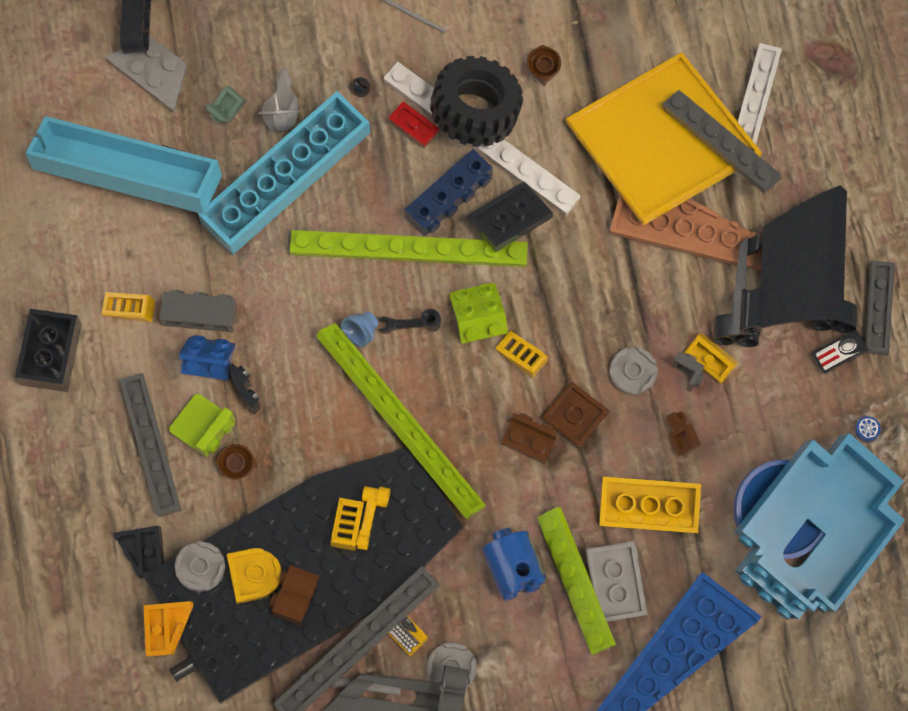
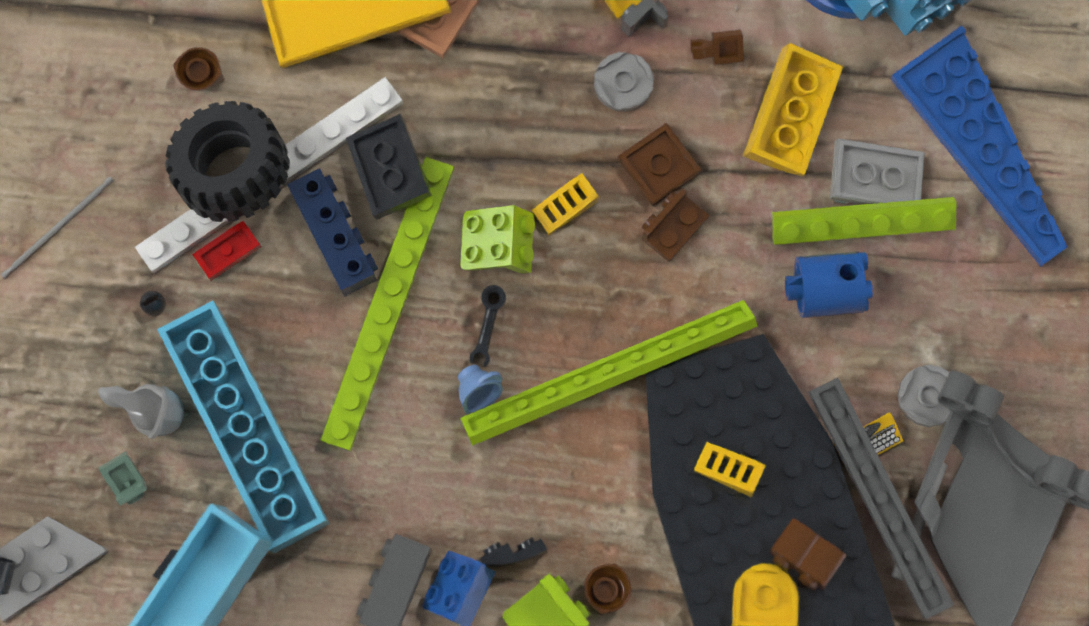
camera: 75 degrees left, 5 degrees up
yellow brick [356,486,390,550] -> none

